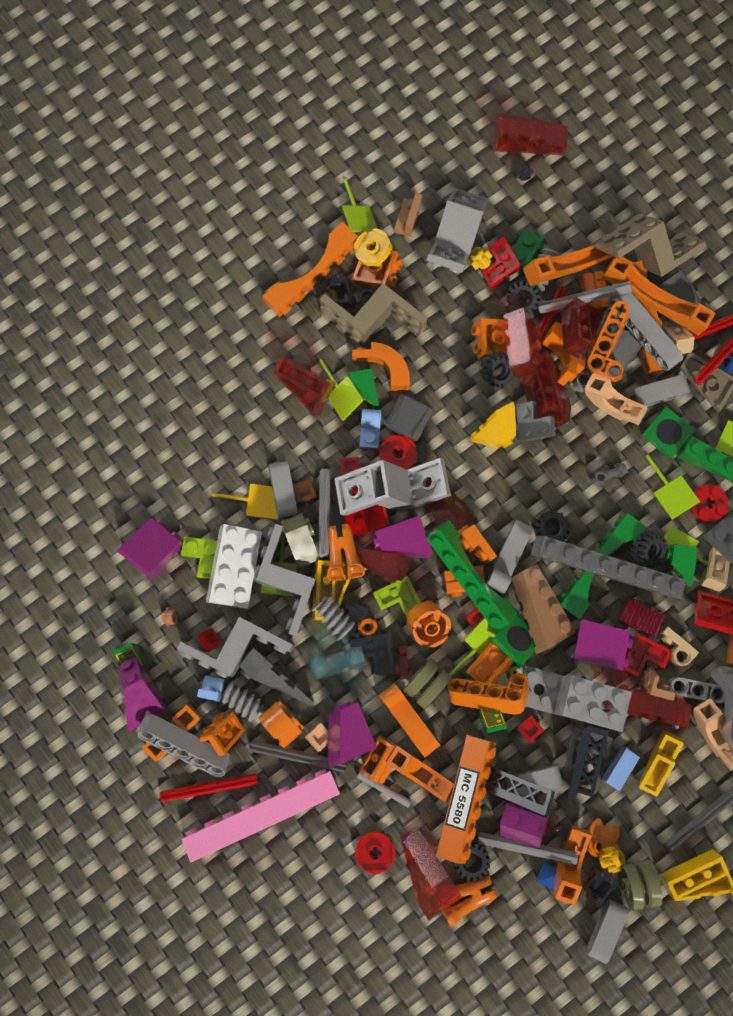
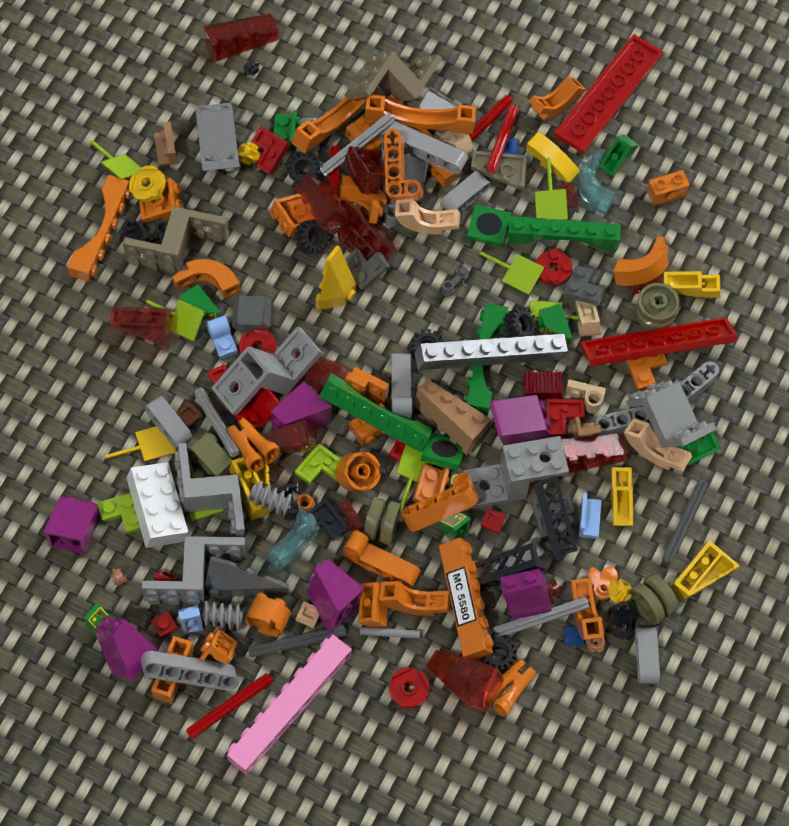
camera: 25 degrees left, 15 degrees down
none -> red plate [151,611,178,639]

